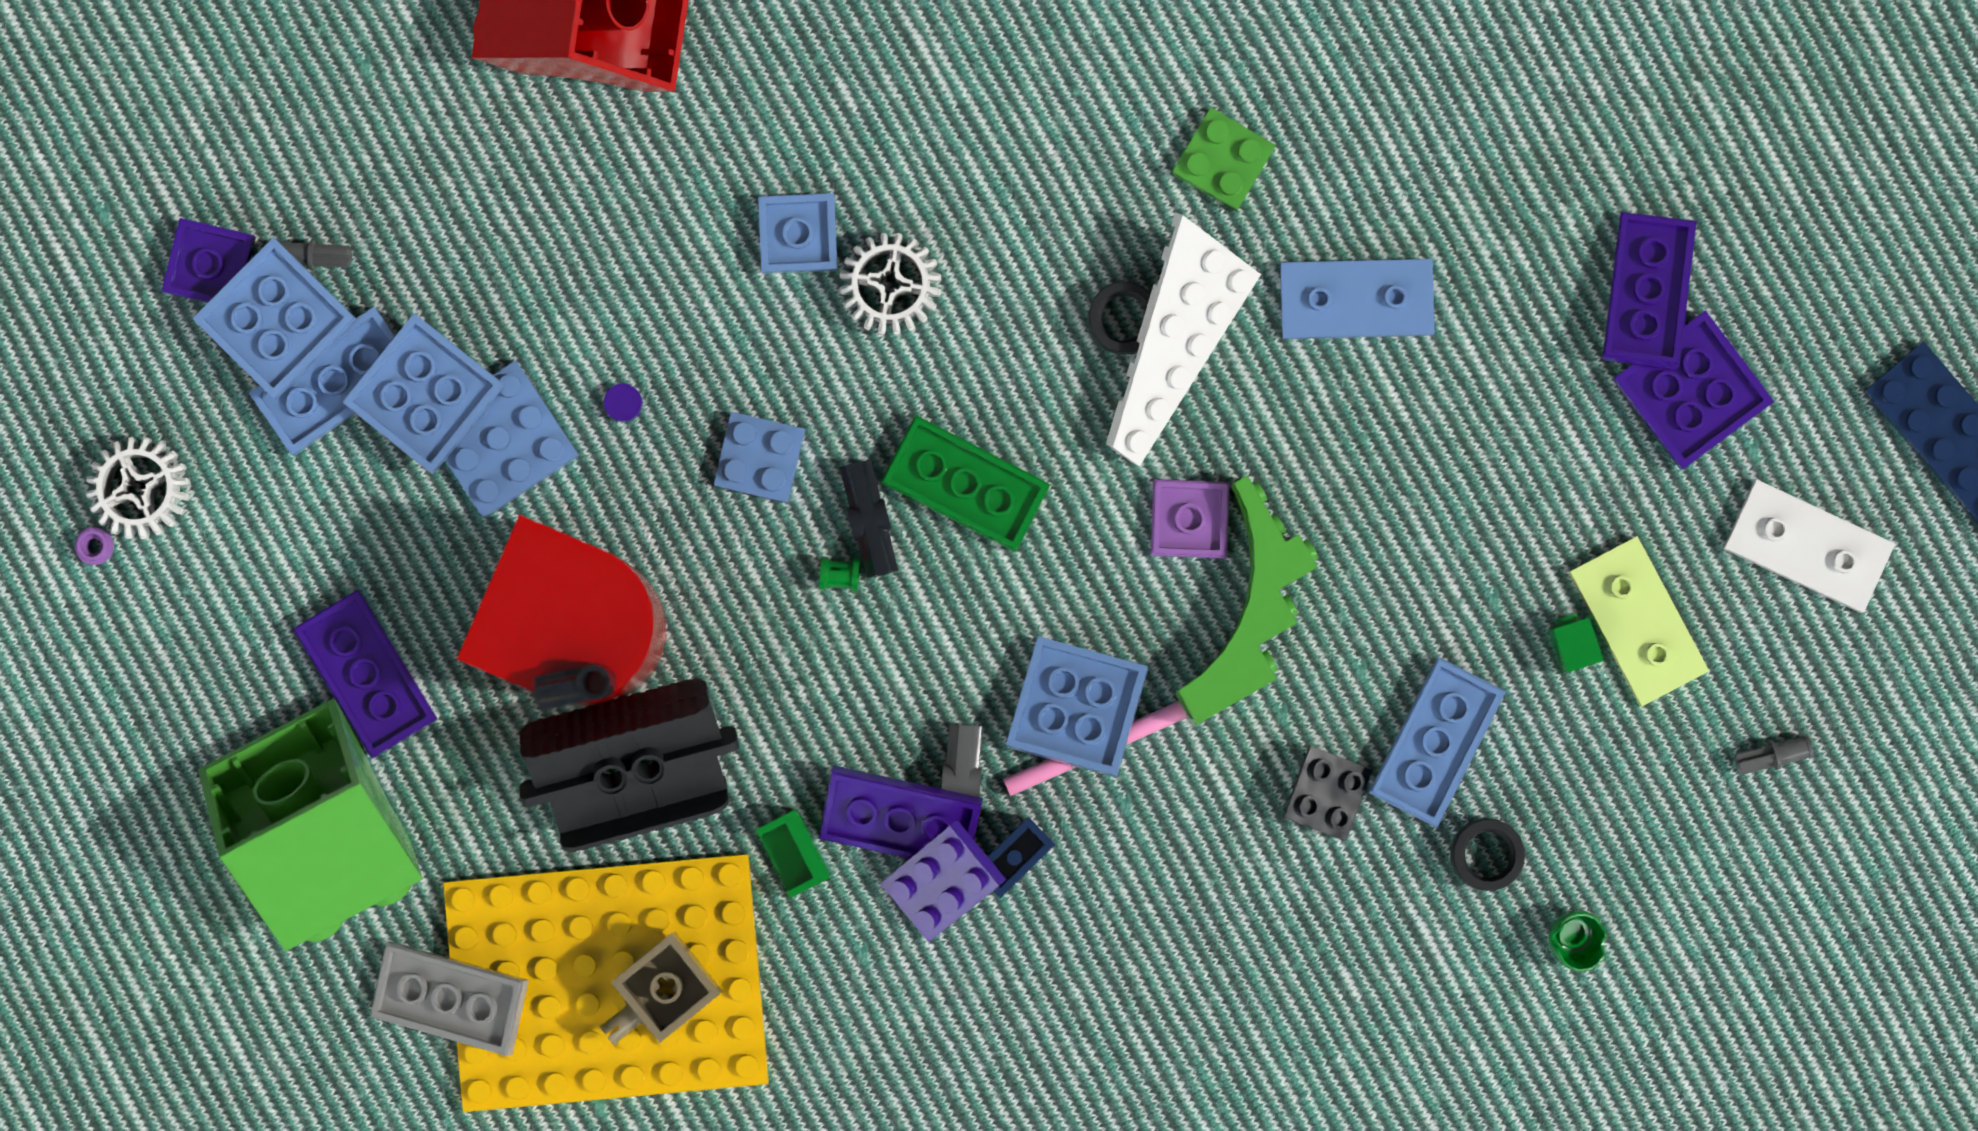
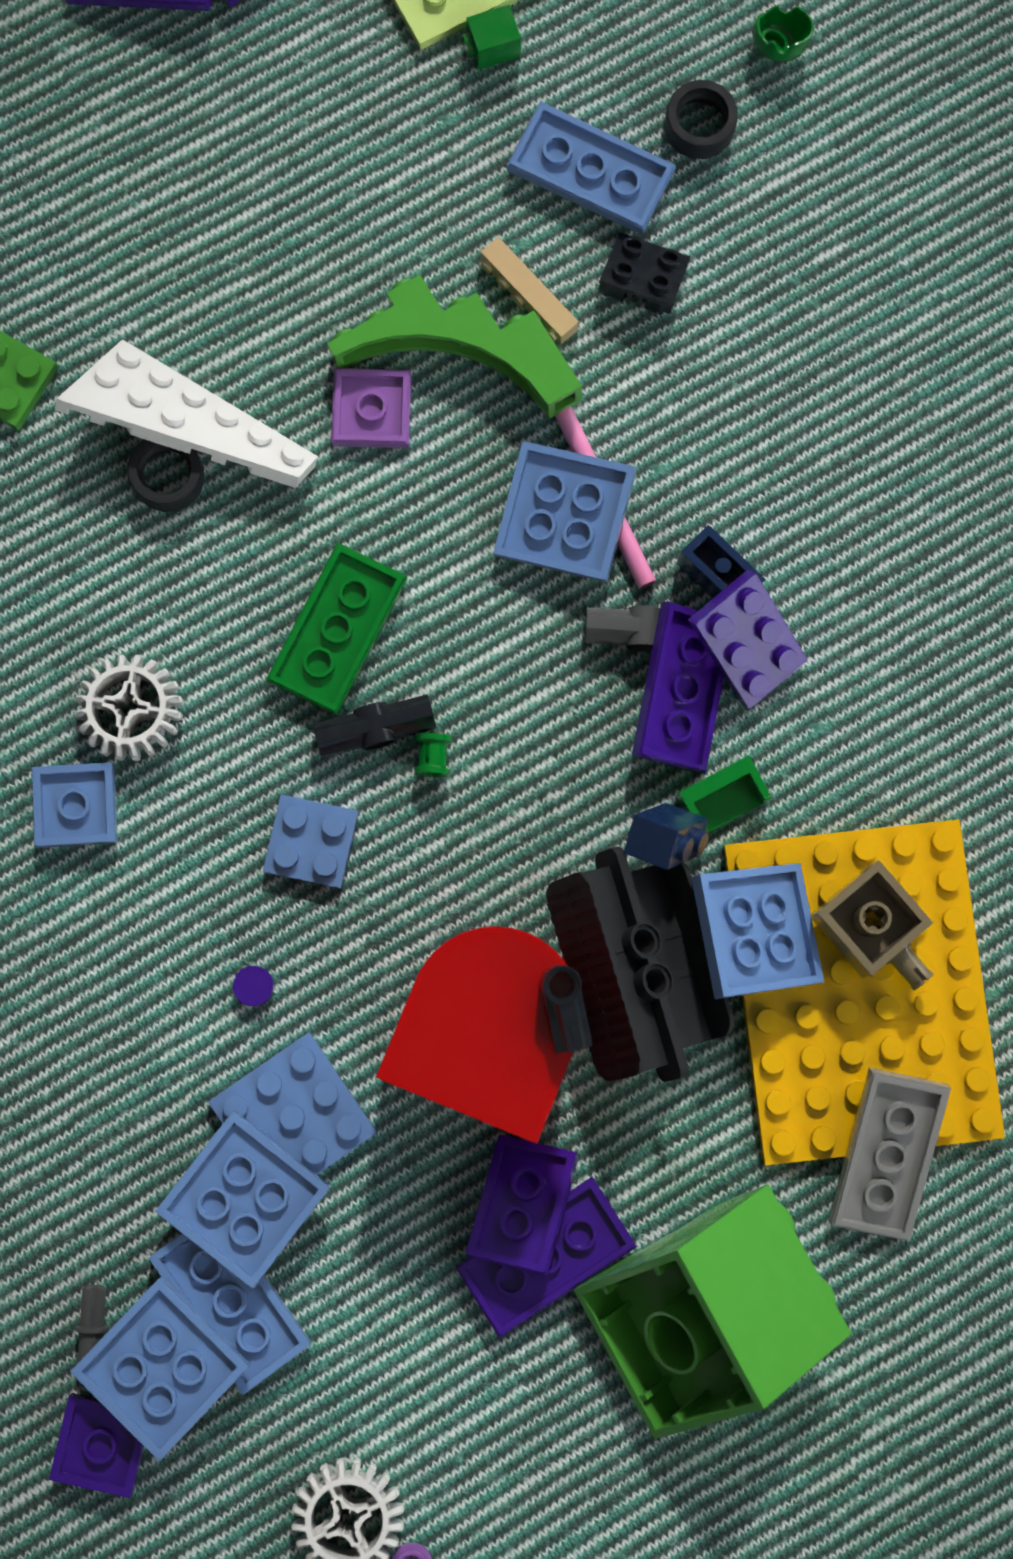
camera: 100 degrees left, 5 degrees down
medium blue plate [1280,259,1435,339] -> none
none -> dark purple plate [466,1134,579,1276]
none -> tan piece [480,237,579,345]
none -> dark blue brick [624,803,709,870]
none -> medium blue plate [691,863,824,999]

